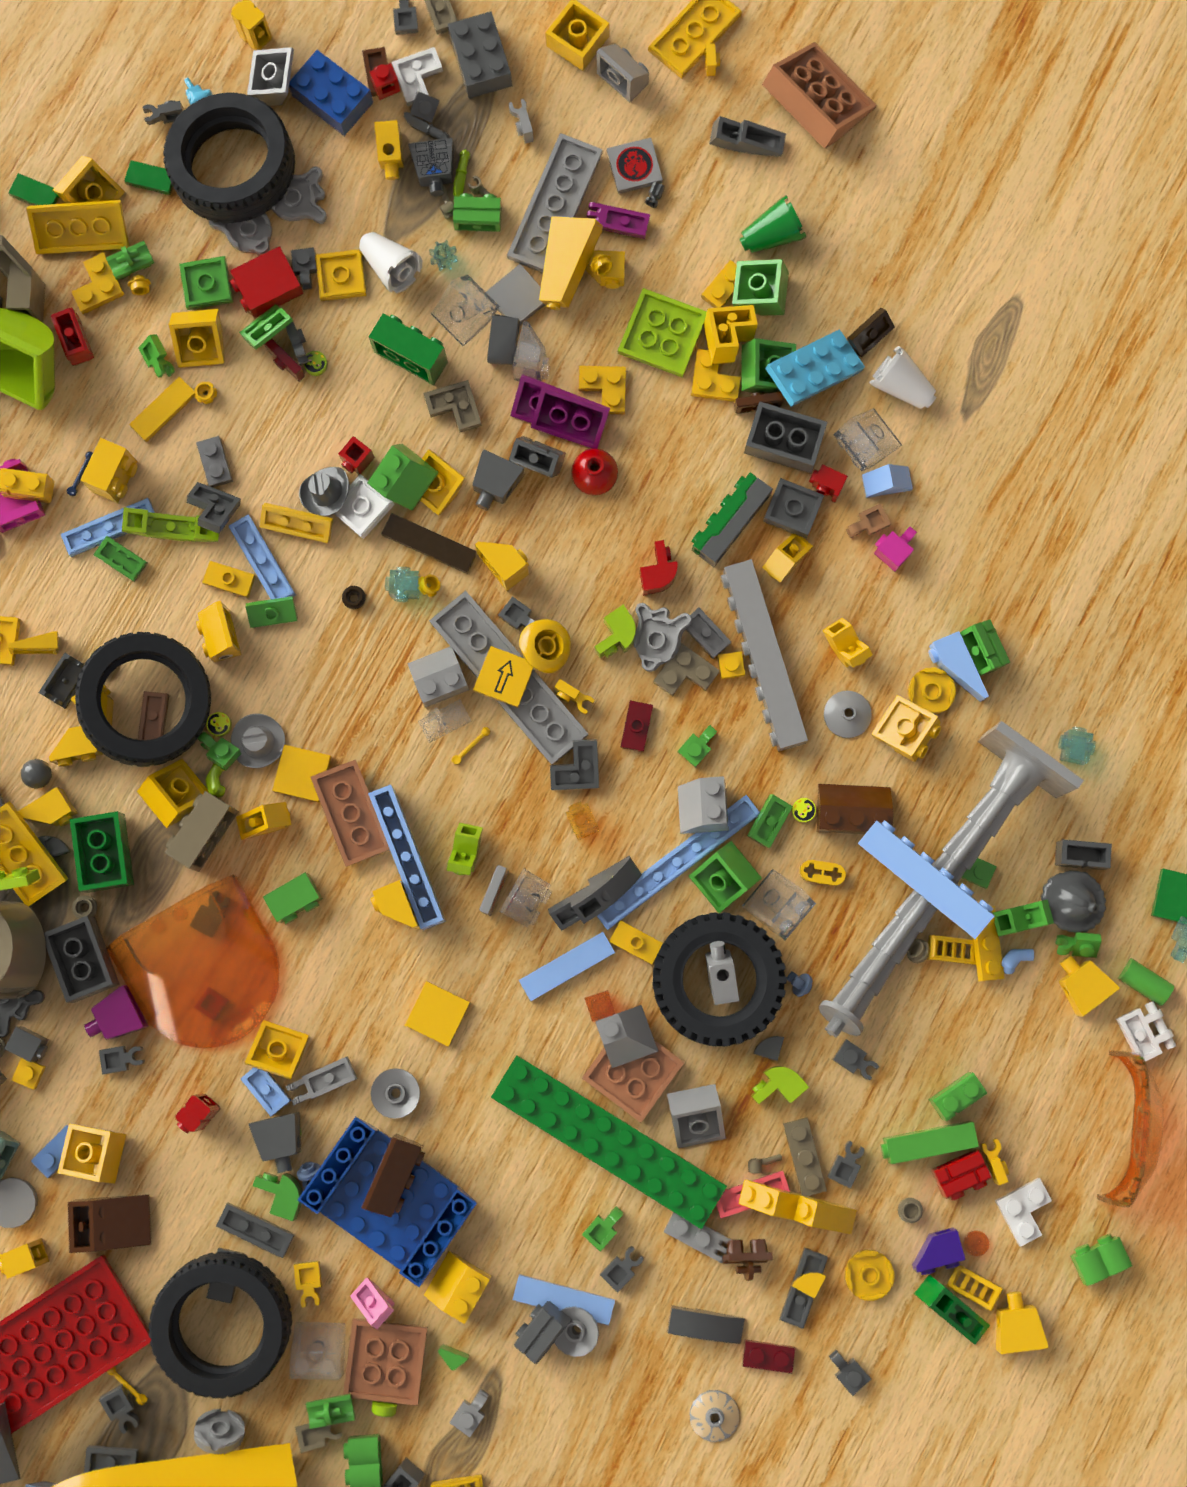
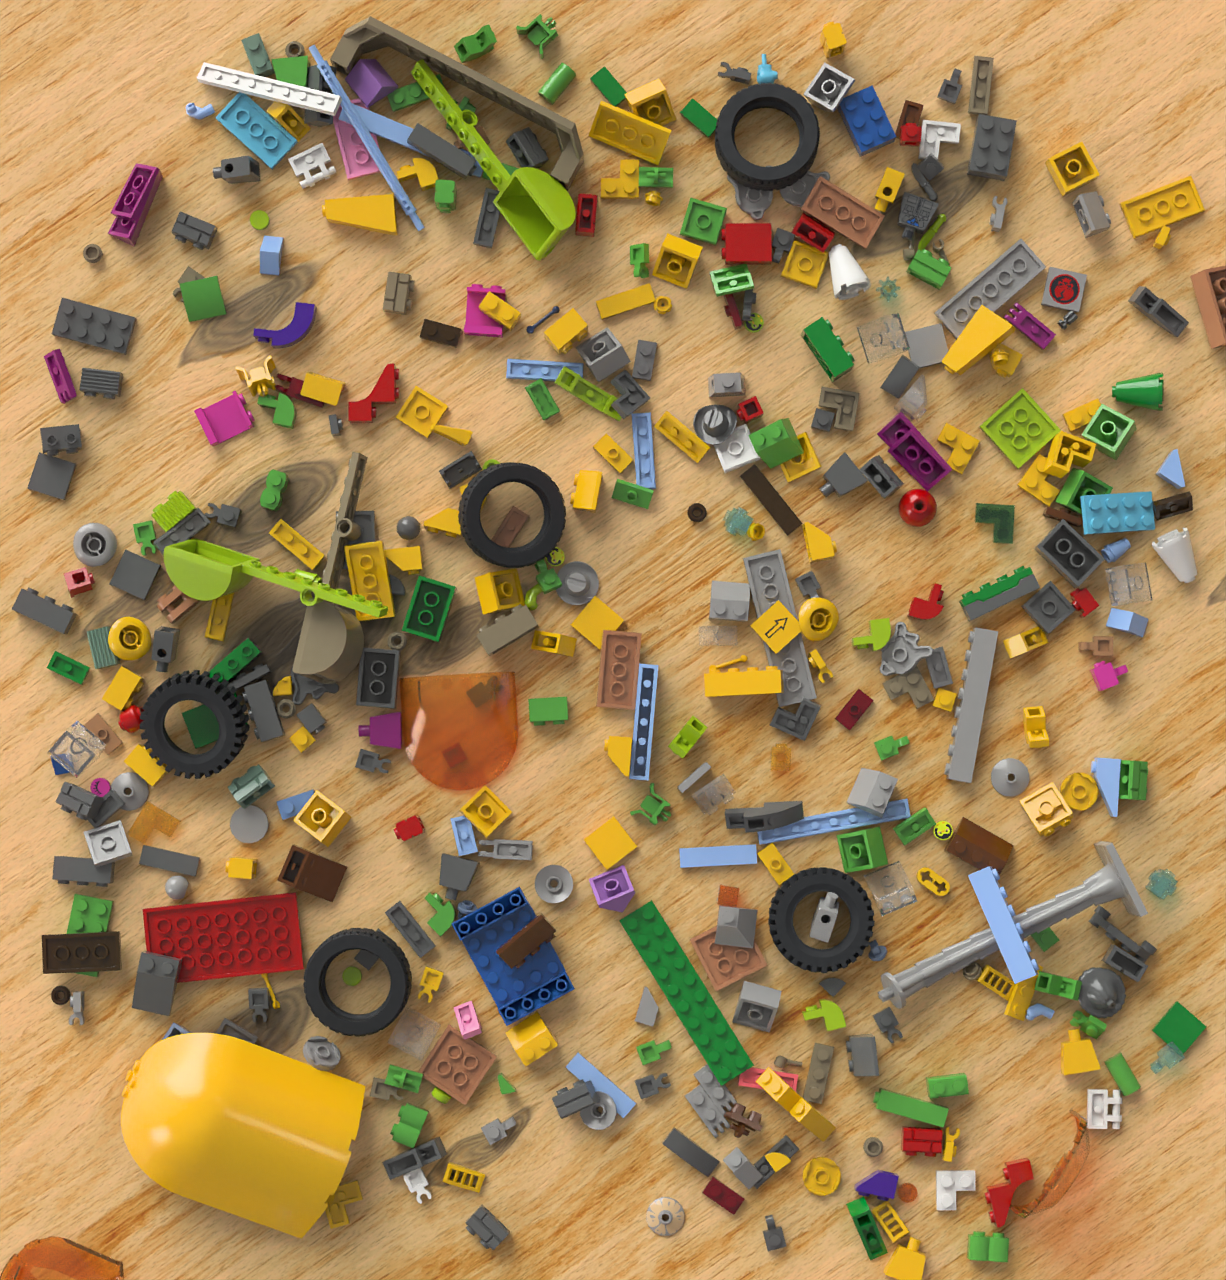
camera: 25 degrees right, 5 degrees up
dark grey plate [827,1141,864,1189] -> none
none -> lime piece [342,966,362,986]
none -> light grey slope [575,327,631,382]
none -> medium lavender slope [588,865,635,913]
none -> bright green piece [630,783,671,825]
none -> light grey tile [635,987,658,1026]
none -> light grey hinge [685,1084,730,1138]
none -> yellow brick [704,666,784,697]
none -> light grey torso [708,373,745,397]
none -> light grey slope [723,1147,764,1190]
none -> red brick [791,213,835,253]
none -> nougat plate [800,176,885,249]
none -> dark grey plate [811,408,835,432]
none -> dark grey slope [846,1033,879,1076]
none -> clear green plate [975,503,1015,544]
none -> red arch [984,1158,1034,1228]
none -> dark grey plate [1089,905,1157,963]
none -> light blue cone [1101,538,1131,563]
none -> light blue slope [1156,449,1185,489]

